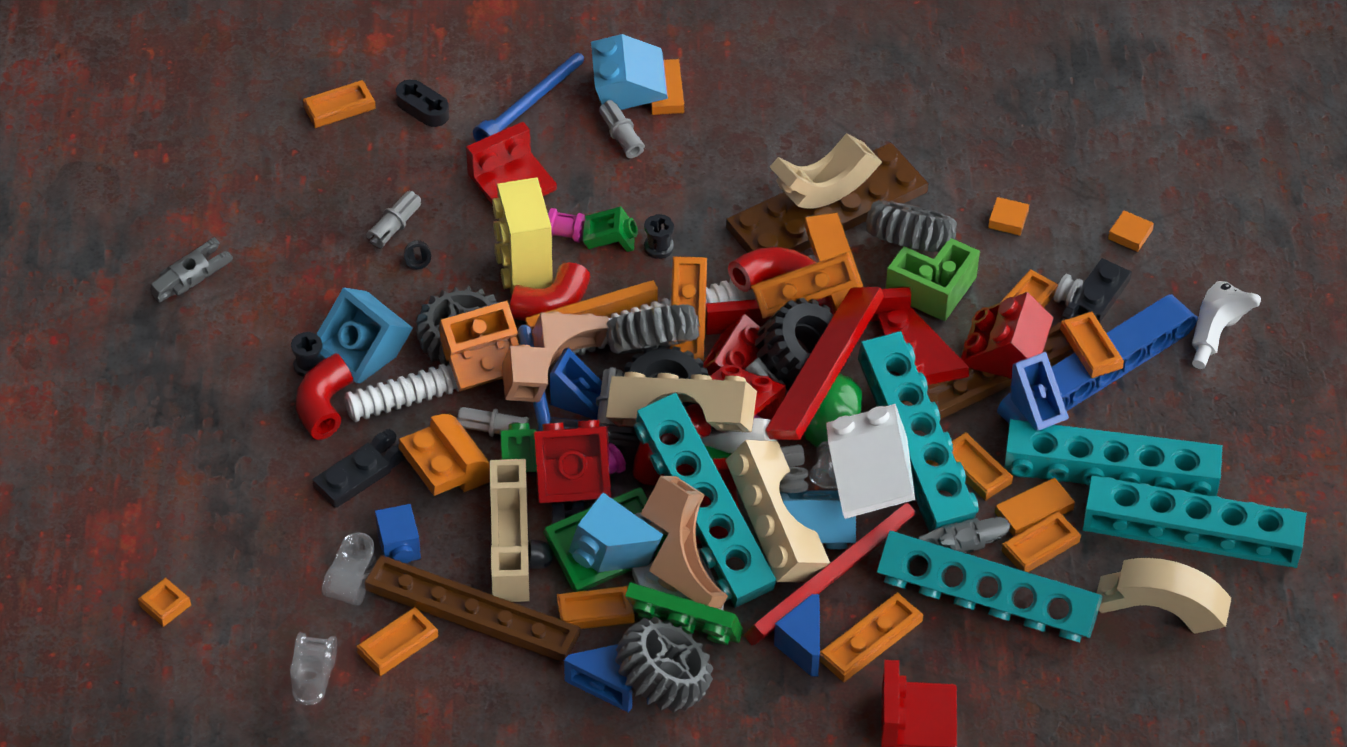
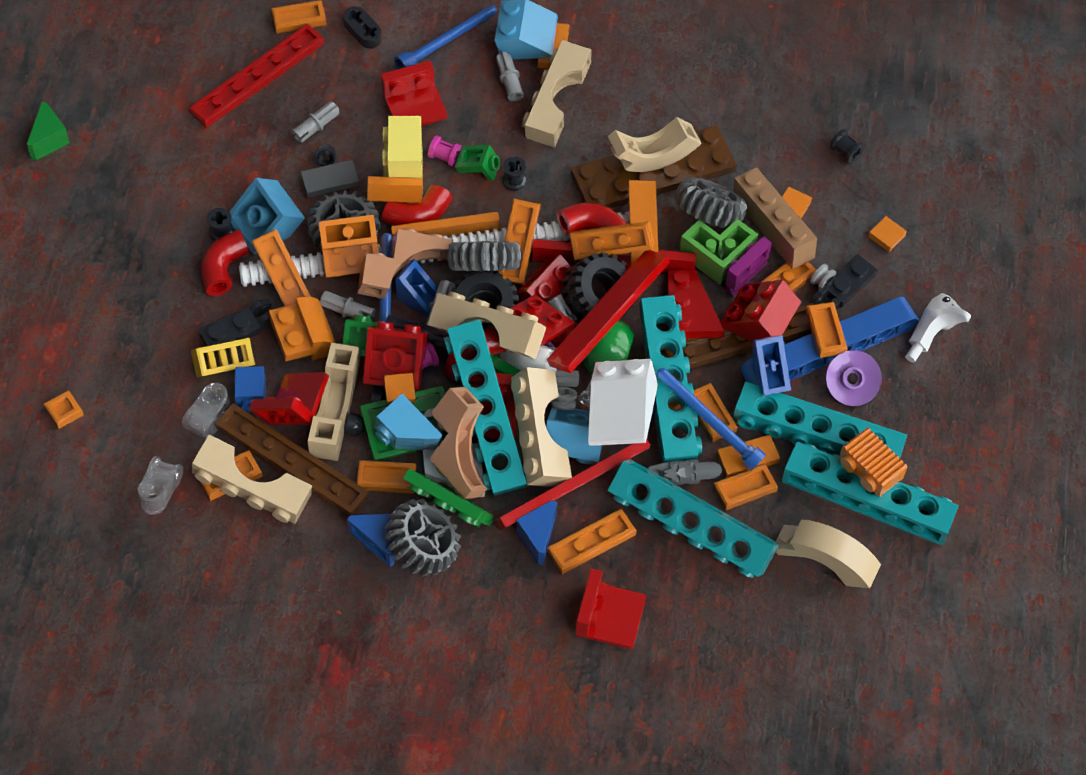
camera: 10 degrees right, 10 degrees up
dark grey hinge [151,237,234,303] -> none
none -> green slope [27,102,69,160]
none -> red tile [189,23,325,129]
none -> yellow slope [191,338,255,377]
none -> tan arch [192,435,312,524]
none -> red bracket [249,372,329,426]
none -> orange tile [252,229,311,306]
none -> dark grey tile [301,160,359,198]
none -> orange tile [367,176,422,203]
none -> orange tile [384,373,416,406]
none -> tan arch [522,40,591,148]
none -> blue piece [657,368,766,471]
none -> magenta plate [725,236,772,297]
none -> medium nougat brick [734,167,817,269]
none -> medium lavender dish [826,350,882,406]
none -> black bush [830,129,865,163]
none -> orange brick [839,427,908,497]

